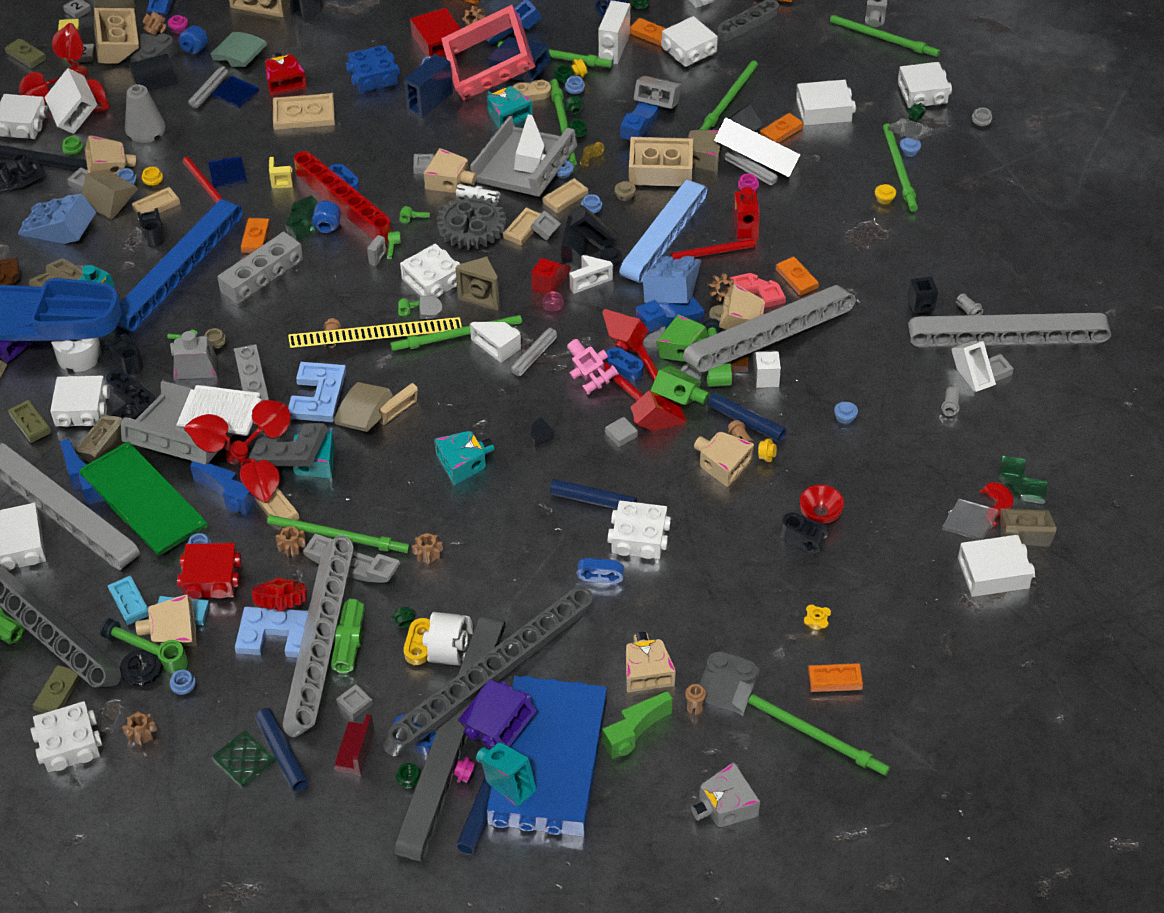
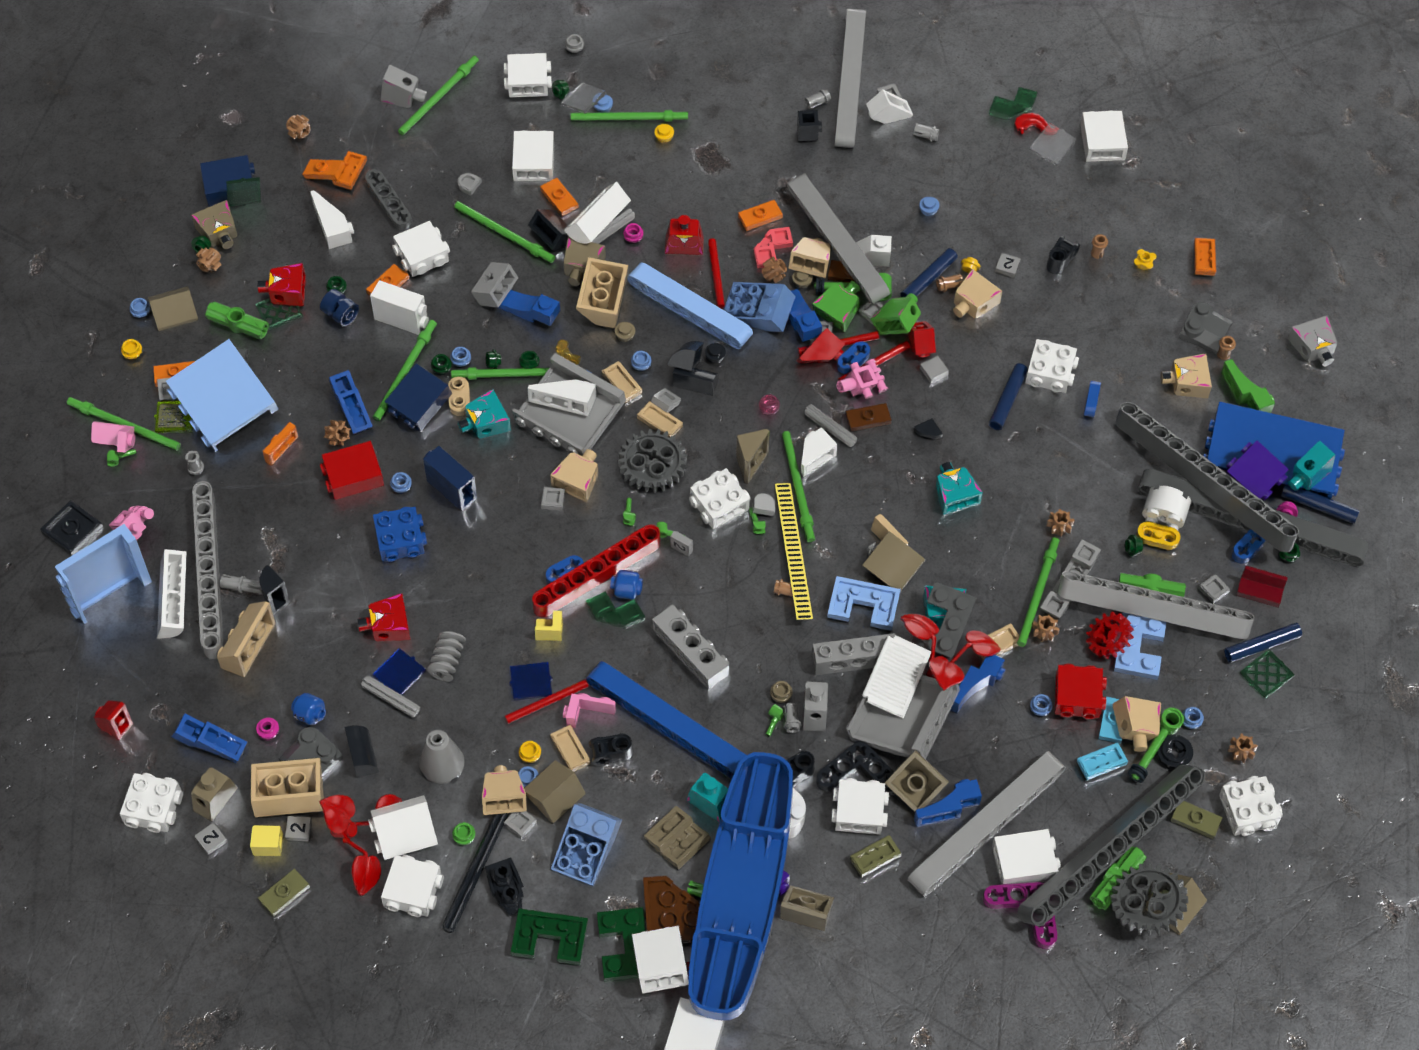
camera: 85 degrees left, 10 degrees up
green door [79,441,209,556] -> none
medium nougat gear [142,11,167,36] -> none
sand green slope [211,32,267,67] -> none
orange plate [241,218,270,253] -> none
tan tile [273,93,335,130] -> none
coral window [441,5,535,101] -> none
white pin [456,184,500,203] -> none
red slope [531,258,571,297] -> none
white slope [569,255,613,294] -> none
yellow plate [571,59,588,78] -> none
bright green bar [748,694,890,776] -> none
red piece [799,485,844,524] -> none
dark tan slope [1000,508,1057,546] -> none
none -> light grey piece [427,631,466,682]
none -> light grey tile [458,173,482,196]
none -> bright pink bracket [563,693,616,728]
none -> reddish brown plate [845,403,892,432]
none -> light grey tile [995,253,1021,278]
none -> medium nougat pin [1091,234,1108,259]

